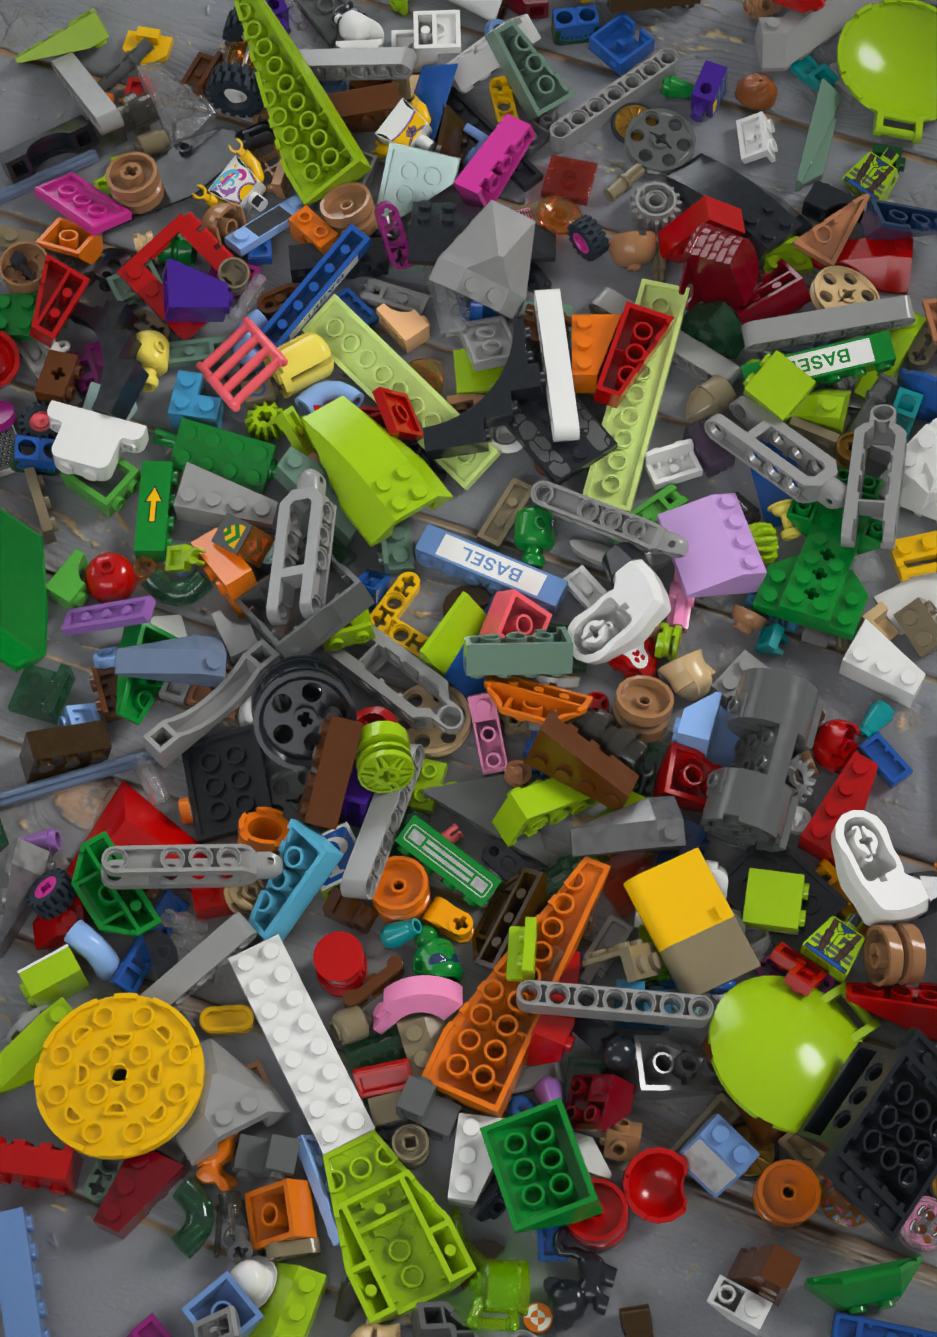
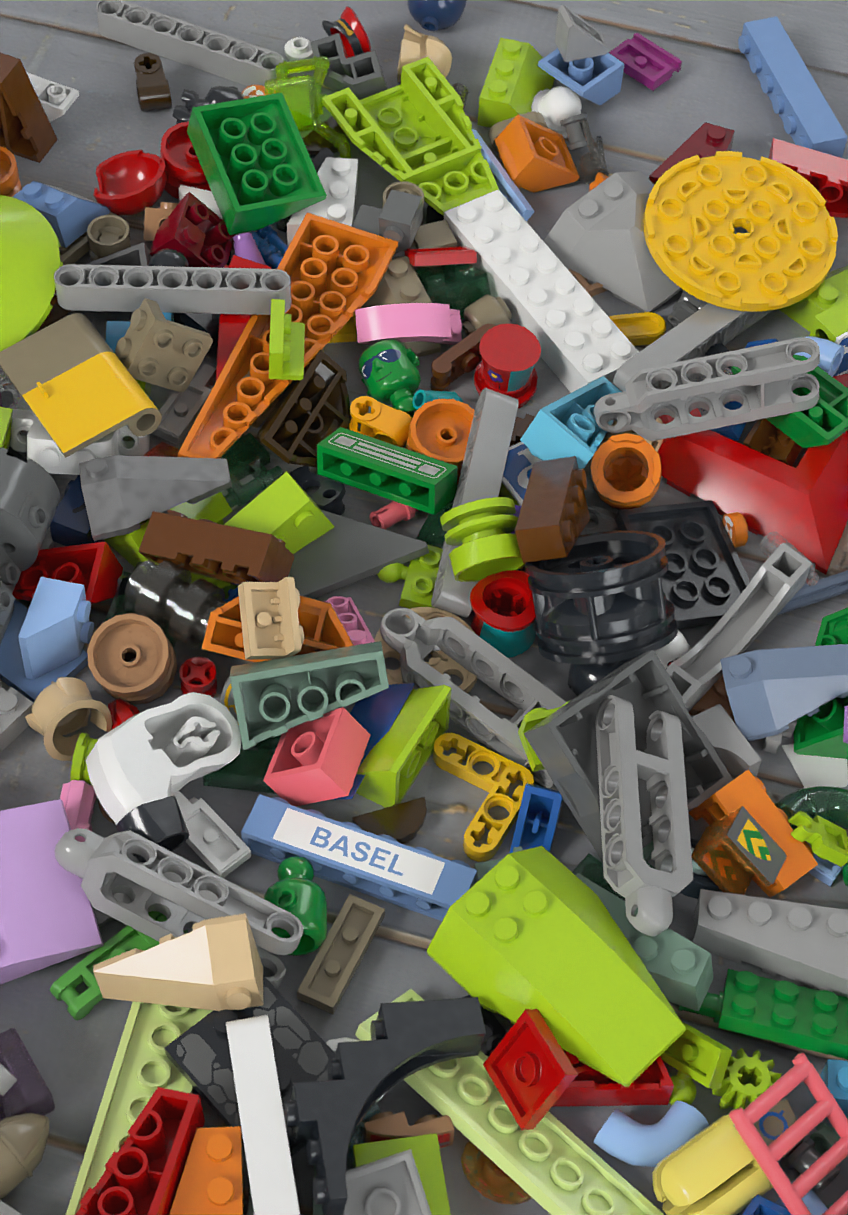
camera: 170 degrees right, 10 degrees down
clear green cylinder [170,1177,214,1259] -> none
dark grey brick [230,1133,300,1181] -> none
nougat tile [504,760,532,788] -> none
white bracket [644,438,703,490] -> none
none -> dark tan wheel [87,215,131,262]
none -> tan wedge [93,913,263,1011]
none -> tan bracket [238,577,304,660]

